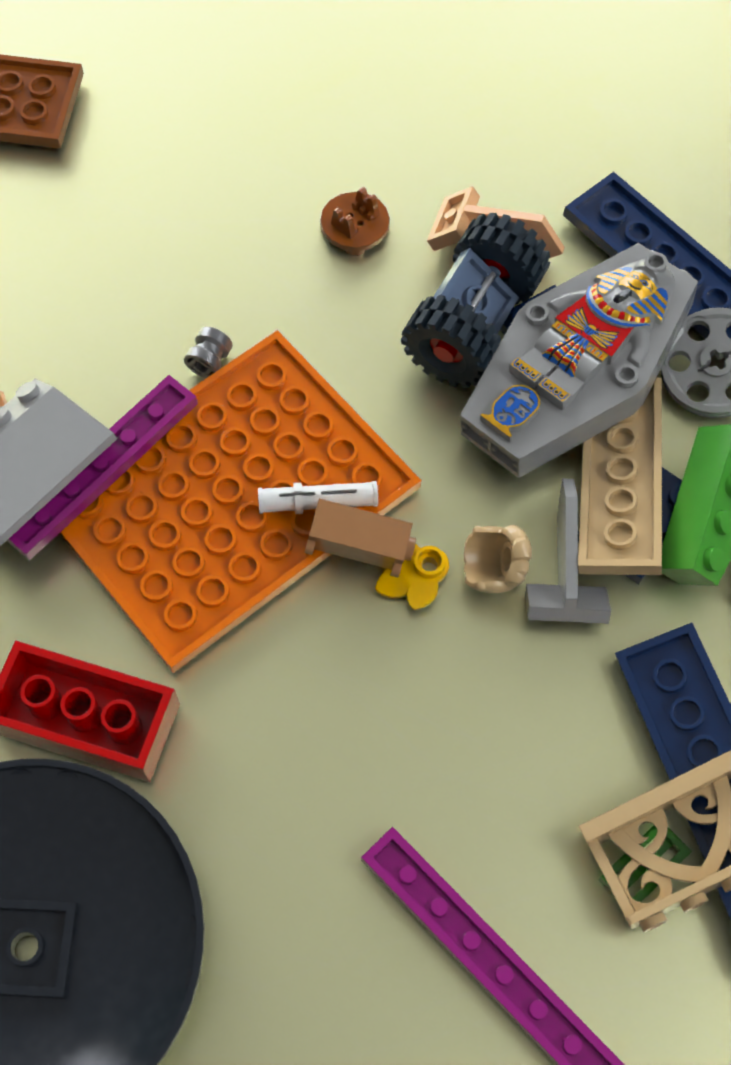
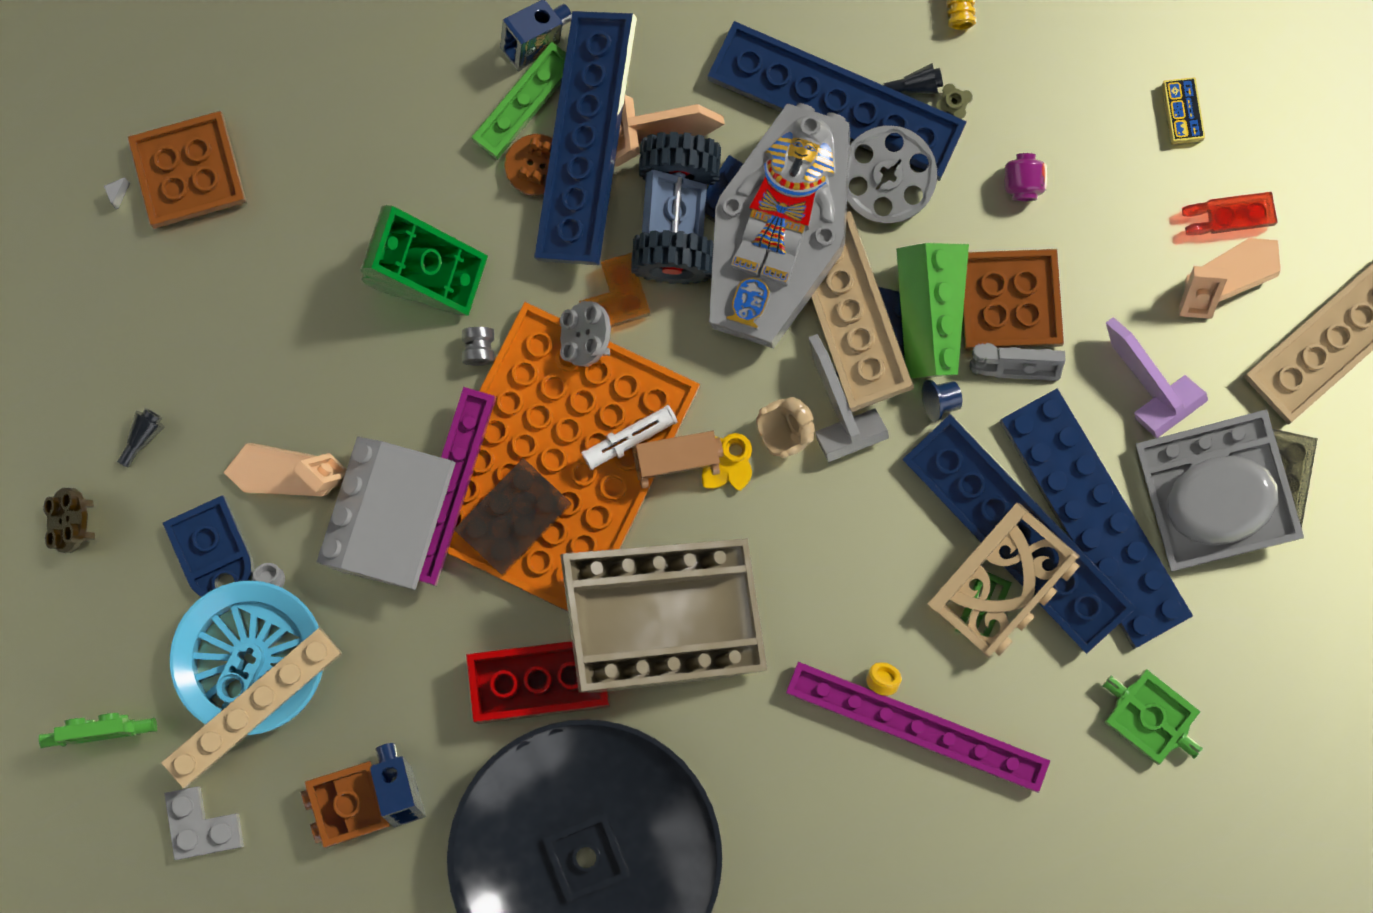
camera: 20 degrees left, 15 degrees up
none -> green brick [360,205,488,316]
none -> clear smoke plate [454,458,572,576]
none -> bright green plate [472,42,566,160]
none -> dark blue torso [500,0,572,72]
none -> dark blue plate [534,11,637,266]
none -> light grey plate [560,301,611,366]
none -> dark tan slope [560,538,767,693]
none -> clear orange plate [579,253,651,328]
none -> yellow tile [866,662,902,696]
none -> dark blue piece [921,380,963,422]

